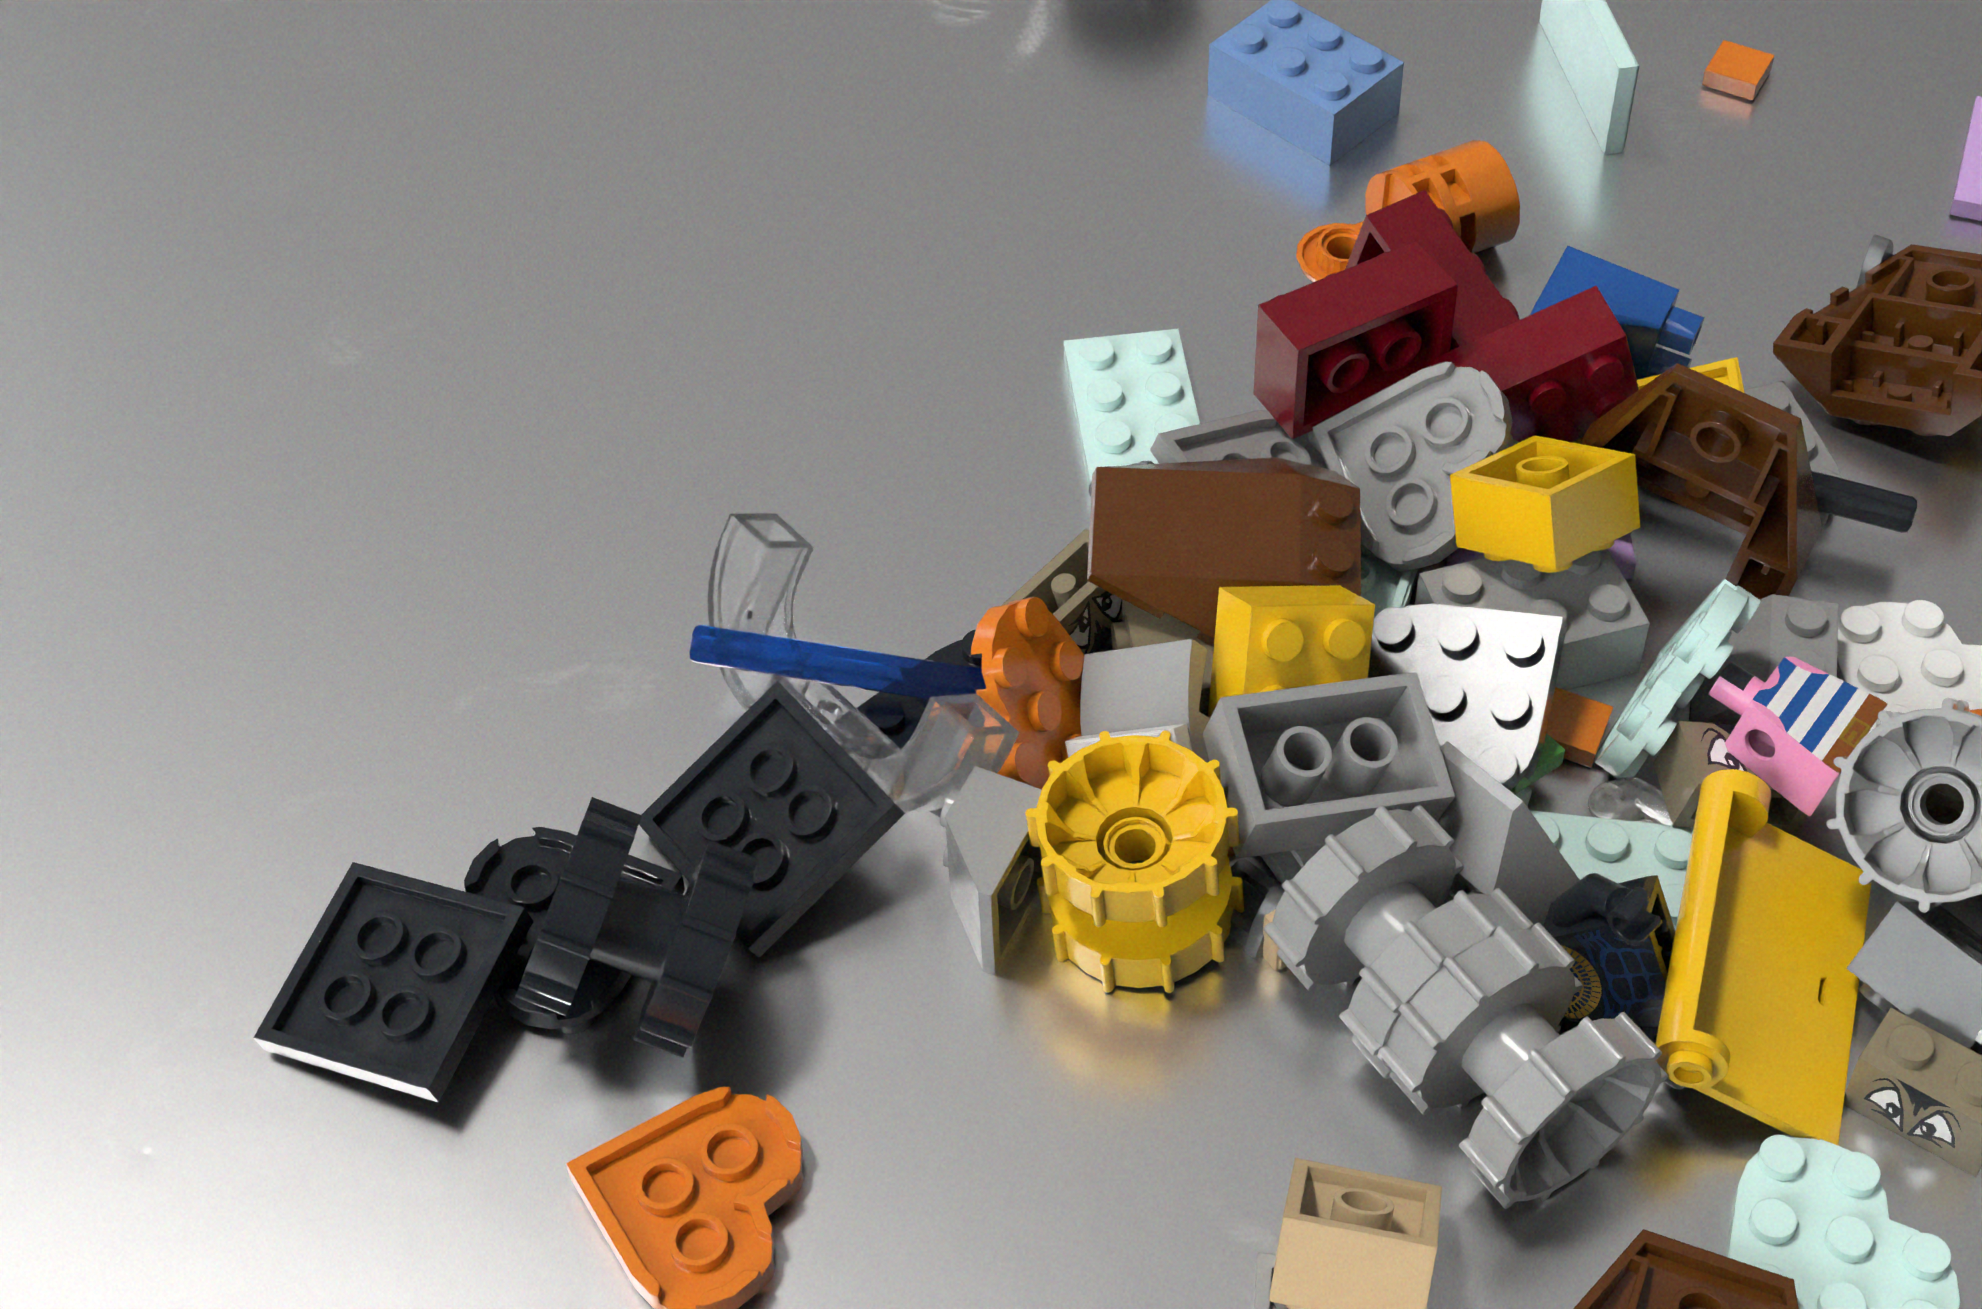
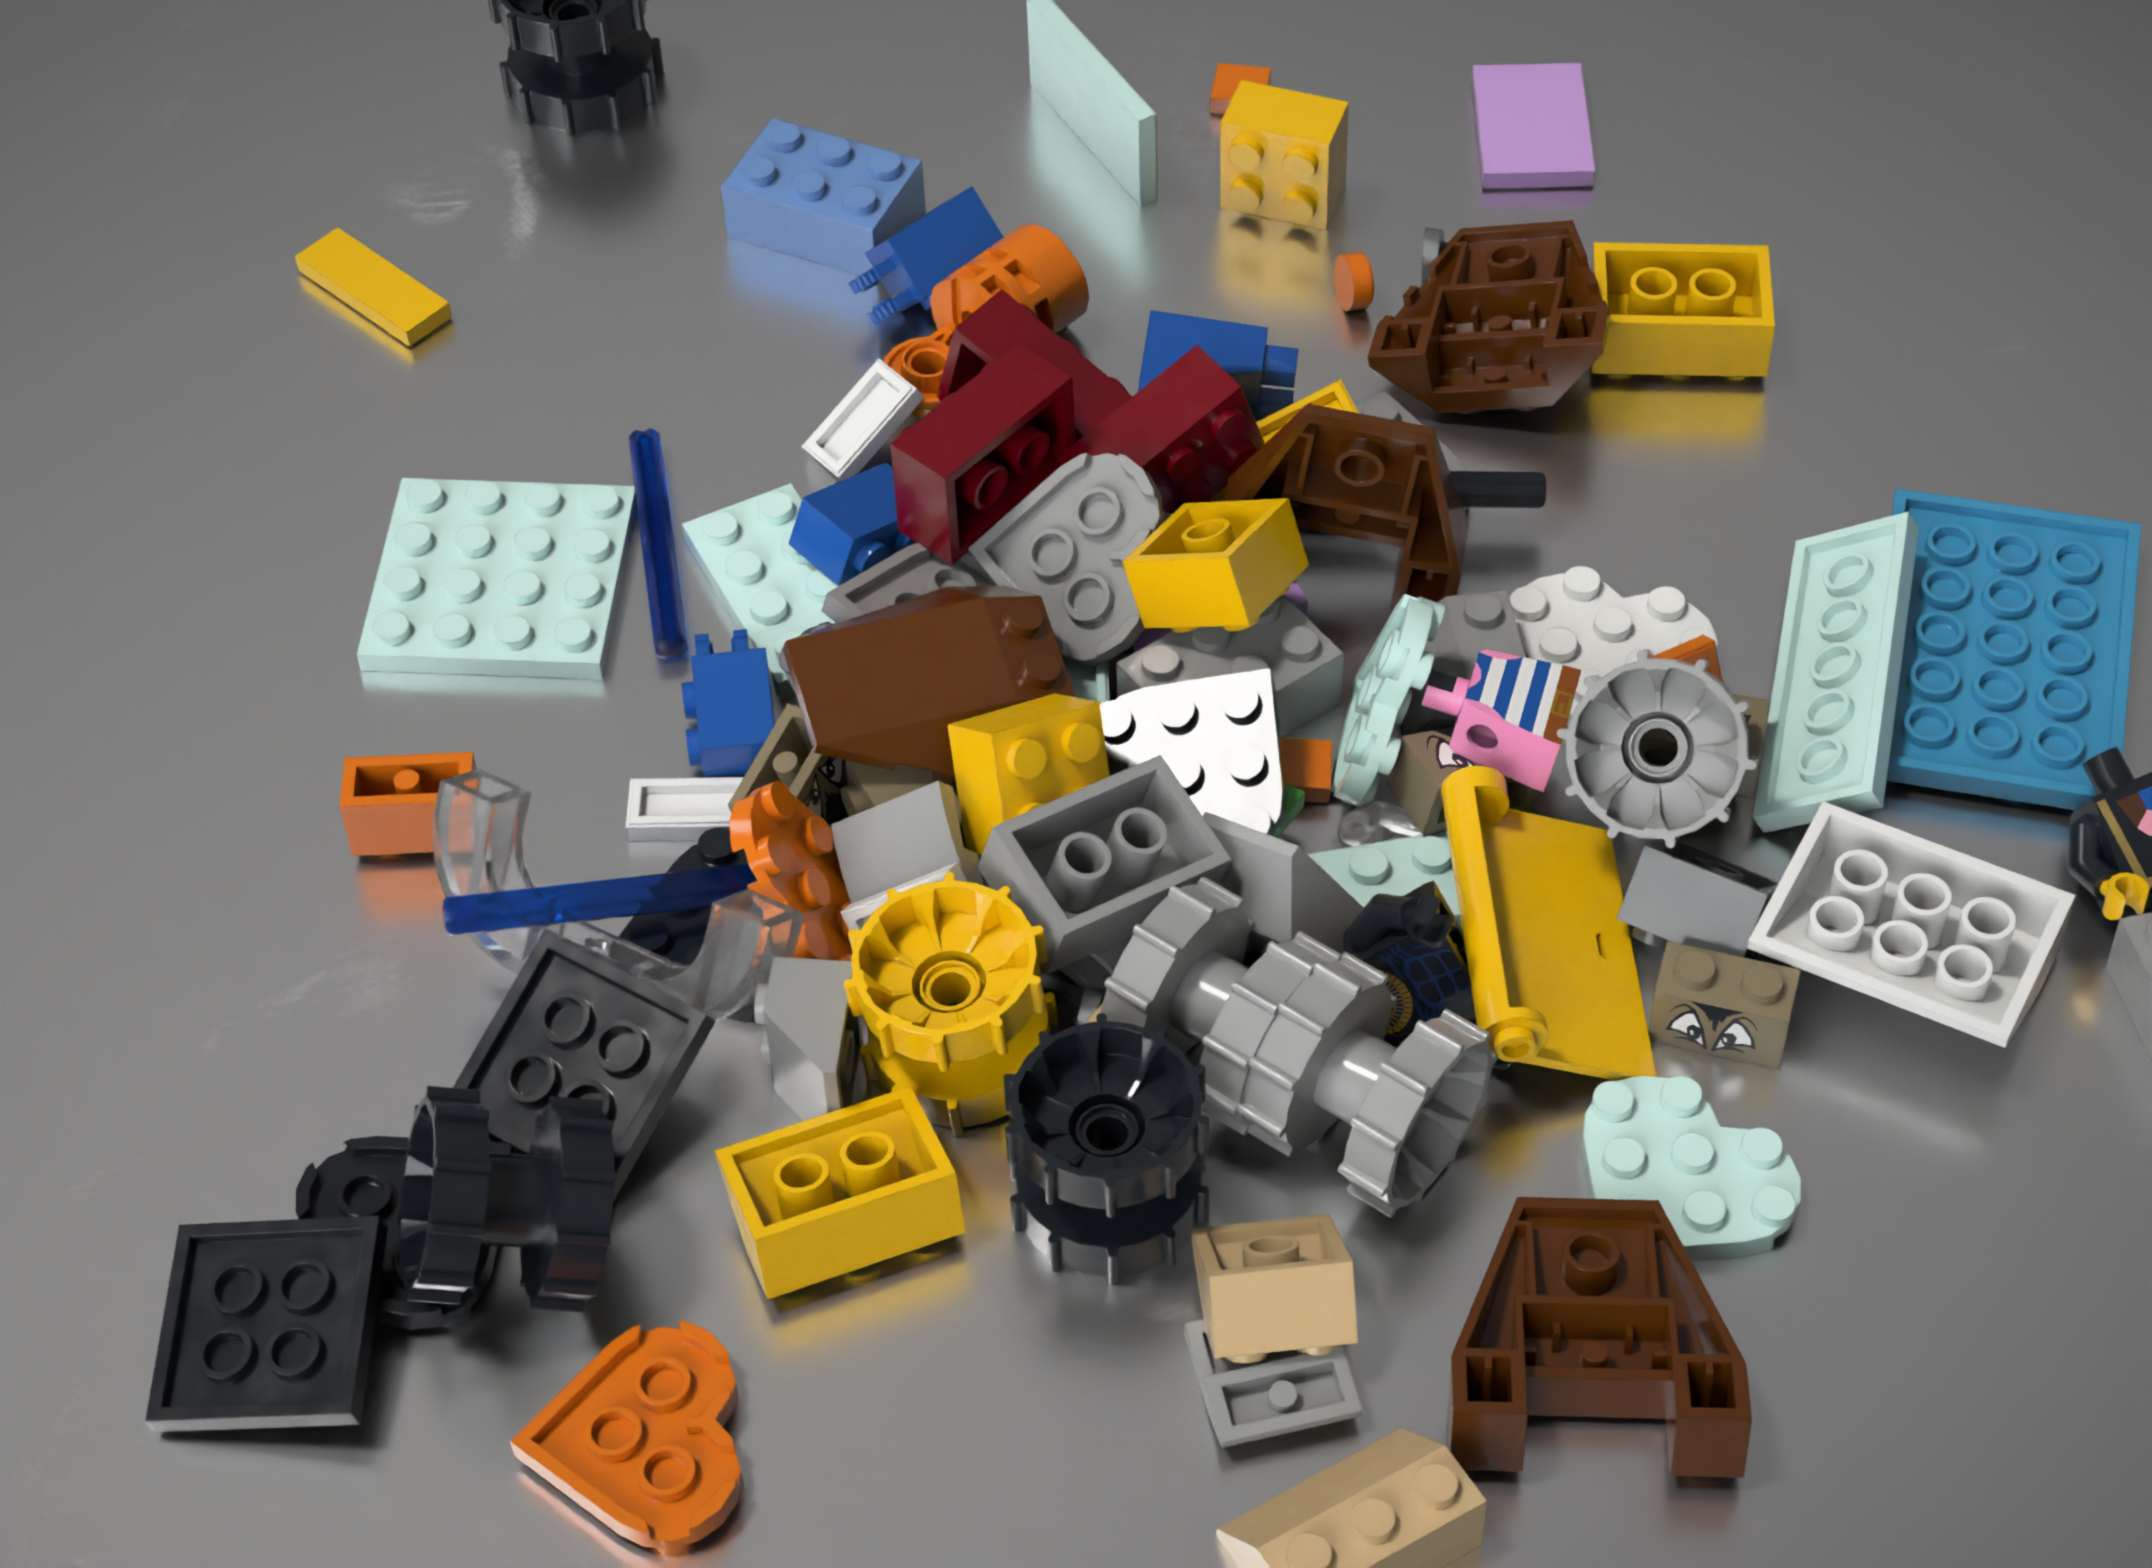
camera: 20 degrees left, 0 degrees up
none -> yellow tile [295,227,452,347]
none -> orange brick [339,752,484,856]
none -> light aqua plate [356,478,638,680]
none -> white tile [625,777,744,842]
none -> clear blue axle [628,428,688,659]
none -> blue hinge [682,629,775,778]
none -> yellow slope [715,1086,966,1300]
none -> blue hinge [788,462,917,586]
none -> white tile [801,359,925,481]
none -> blue hinge [848,186,1004,325]
none -> black piece [1003,1013,1209,1286]
none -> yellow brick [1220,80,1349,230]
none -> orange tile [1334,252,1374,311]

